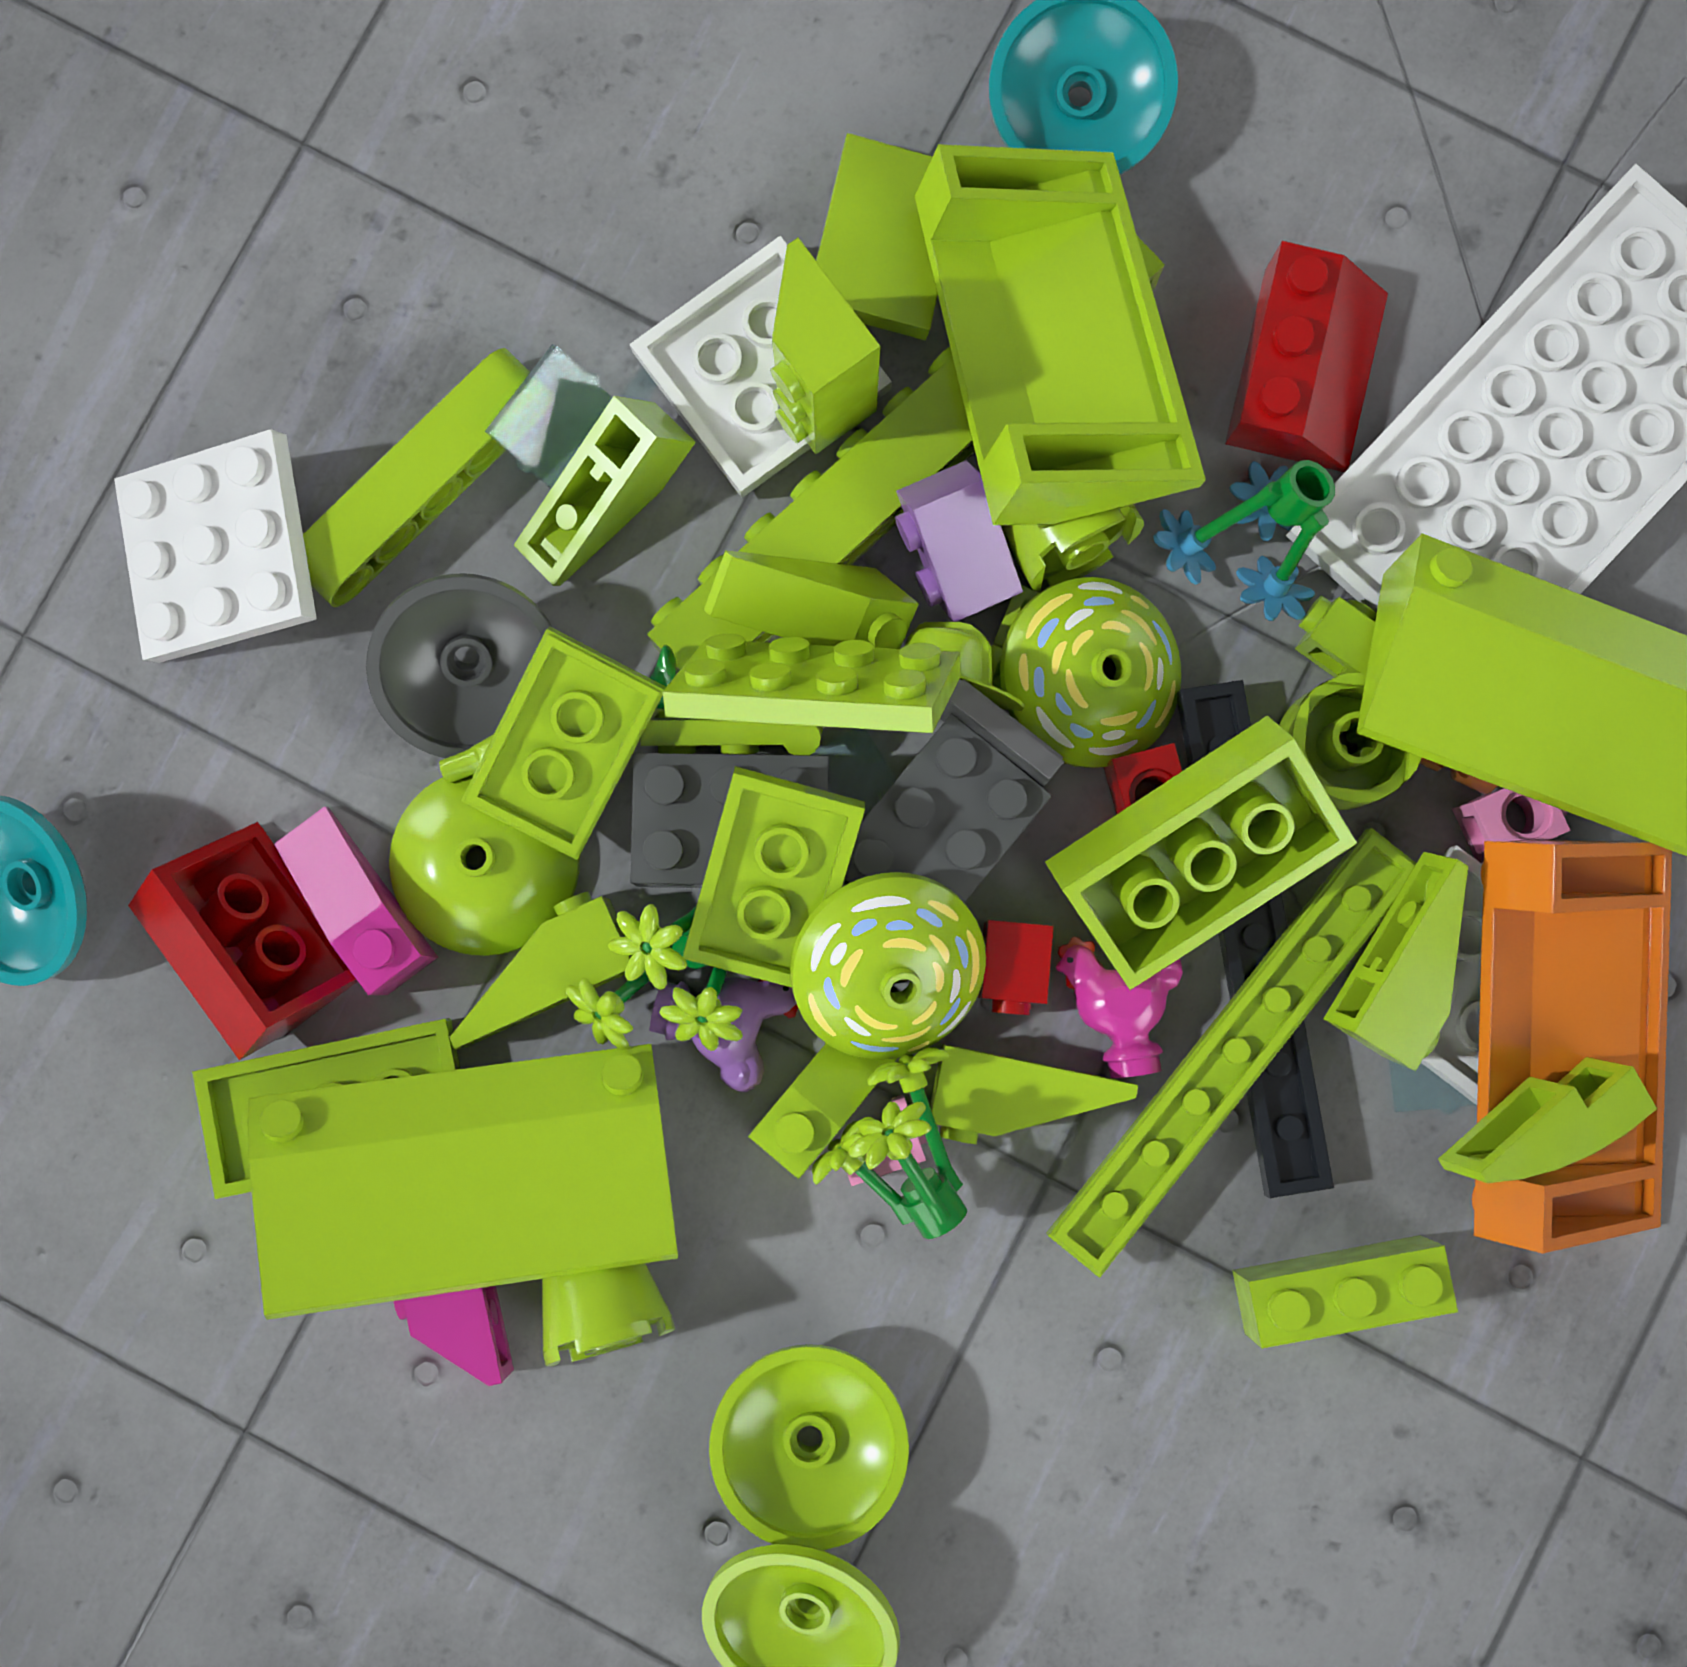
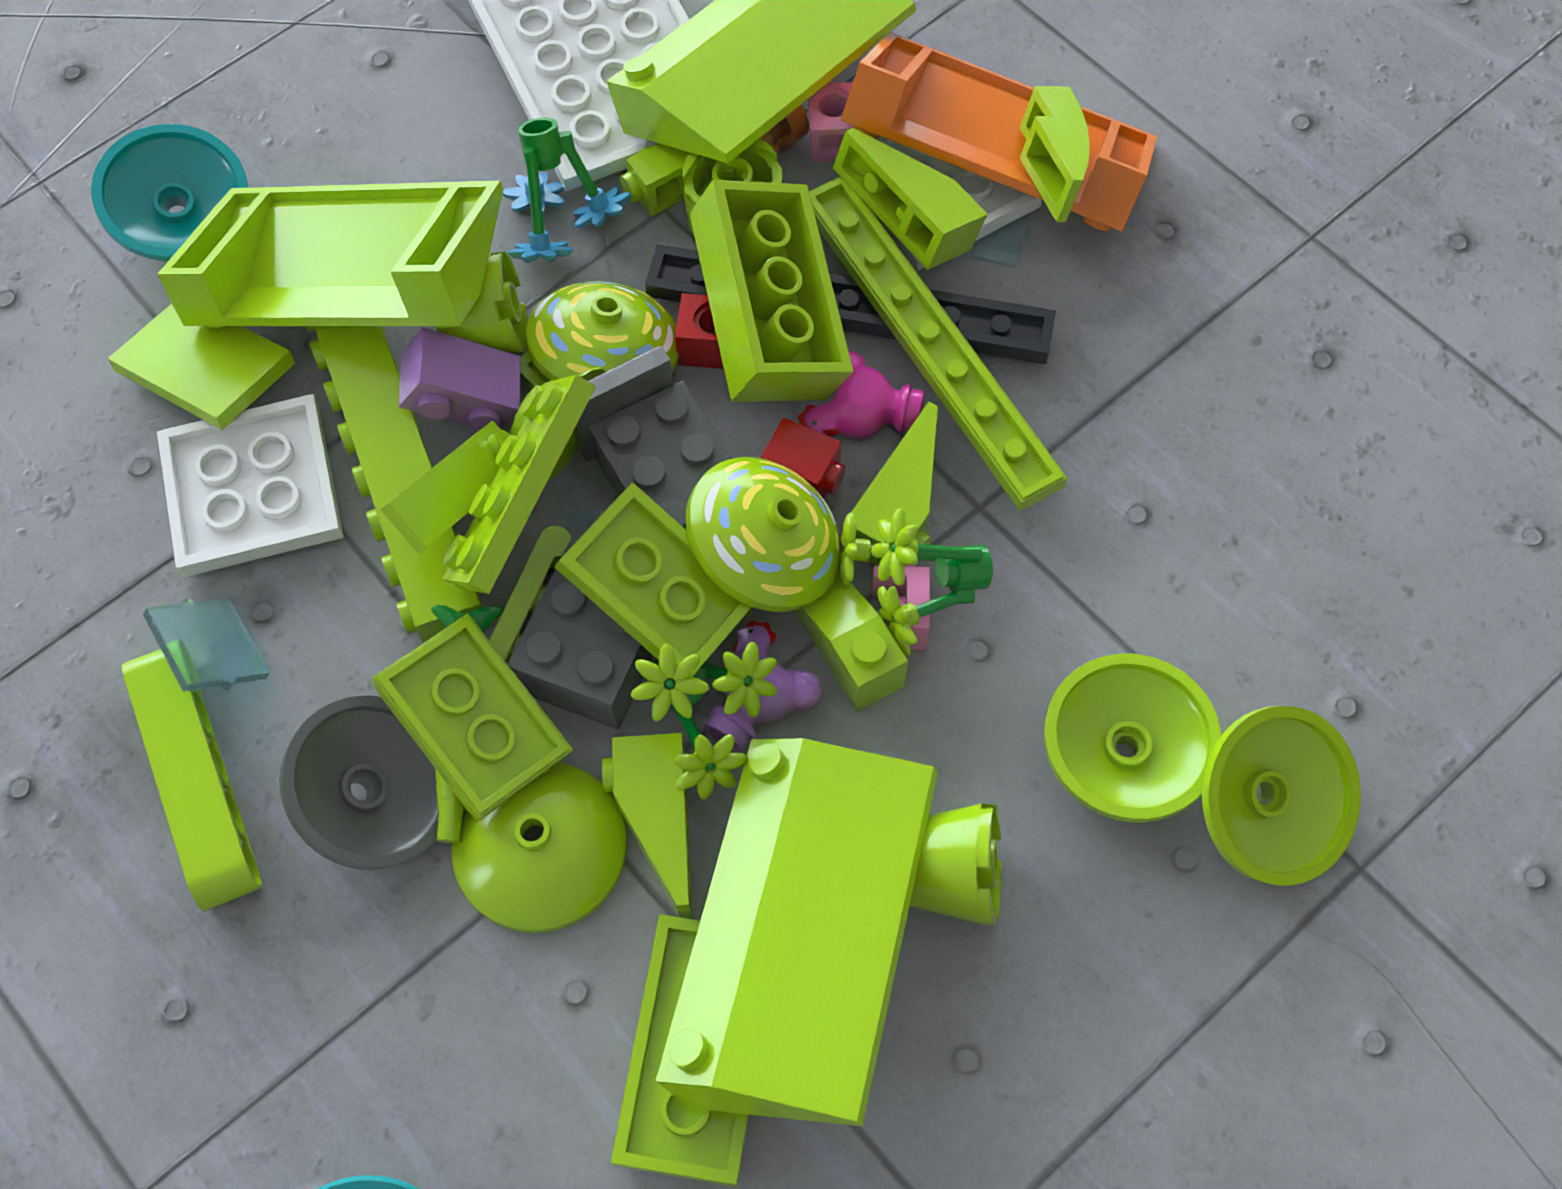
camera: 70 degrees left, 20 degrees down
white plate [114,429,317,663] -> none
red slope [128,822,358,1060] -> none
slope [274,806,438,995] -> none
dark pink slope [393,1286,514,1386] -> none
lime slope [514,396,696,586] -> none
lime slope [770,237,880,454] -> none
red slope [1225,241,1388,473] -> none
lime brick [1232,1235,1458,1349] -> none

